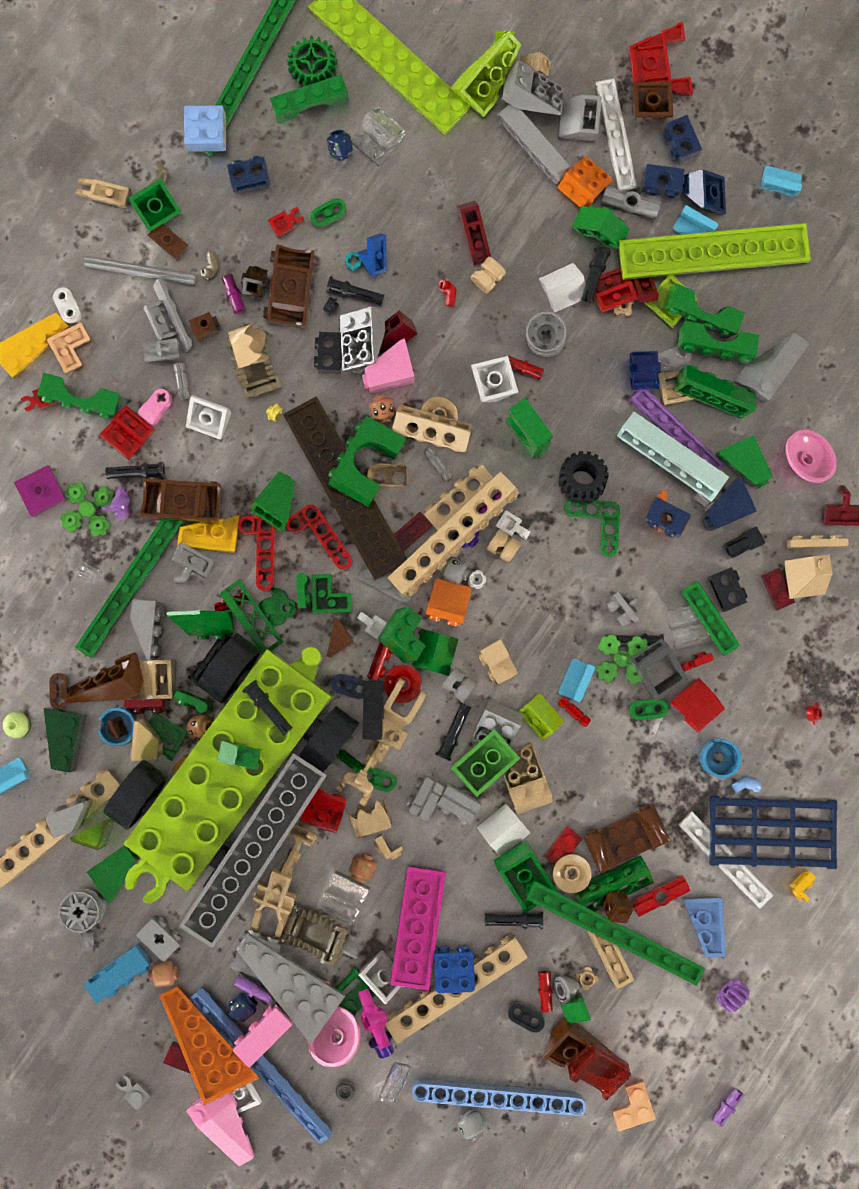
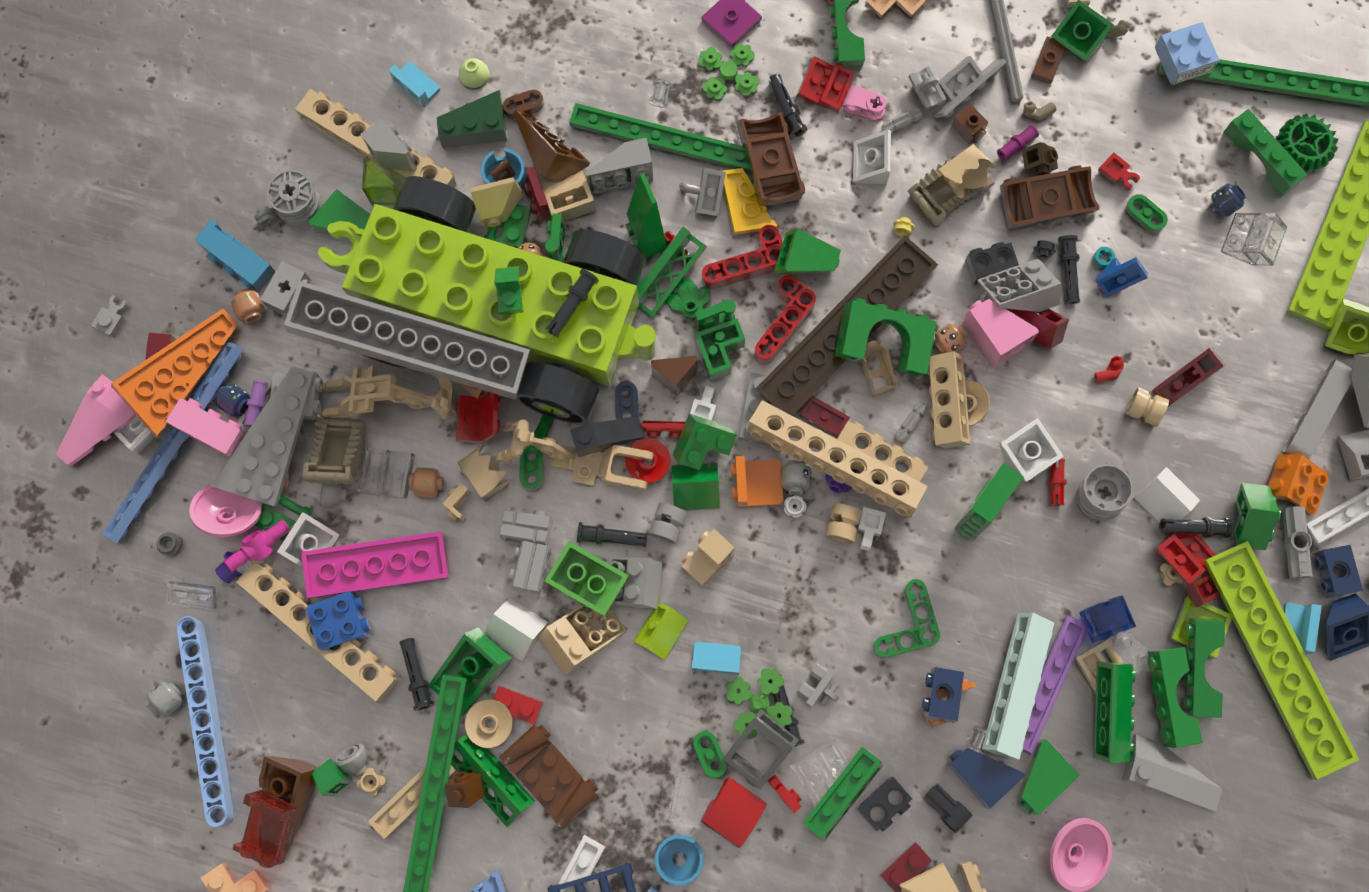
camera: 75 degrees right, 10 degrees down
medium lavender animal [102,488,132,520] -> none
dark blue brick [227,156,271,193] -> none
black plate [508,1002,545,1033] -> none
red pin [538,971,554,1013] -> none
black tyre [558,451,609,504] -> none
red axle [558,696,591,727] -> none
red piece [631,875,691,917] -> none

